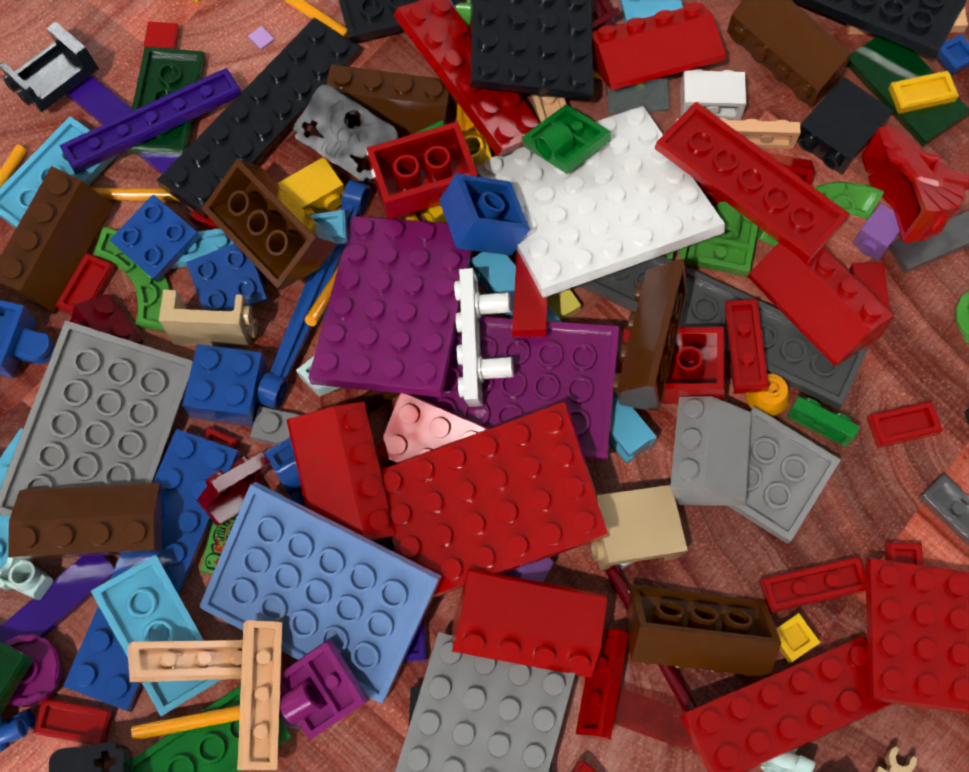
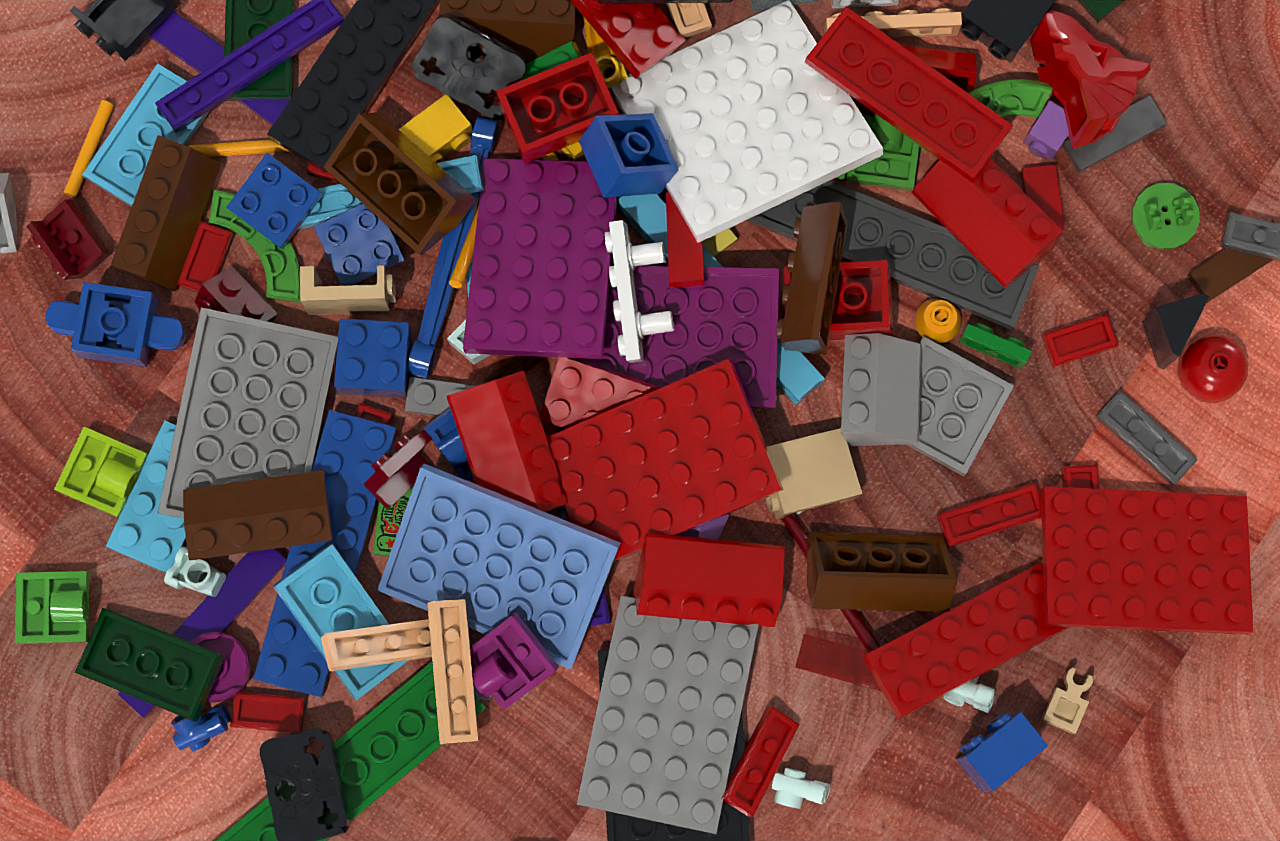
camera: 10 degrees left, 10 degrees up
light orange bar [131,705,240,741] -> none
green plate [522,104,611,174] -> none
red plate [575,629,629,740] -> none
red tile [724,299,769,394] -> none
yellow plate [776,613,820,664] -> none

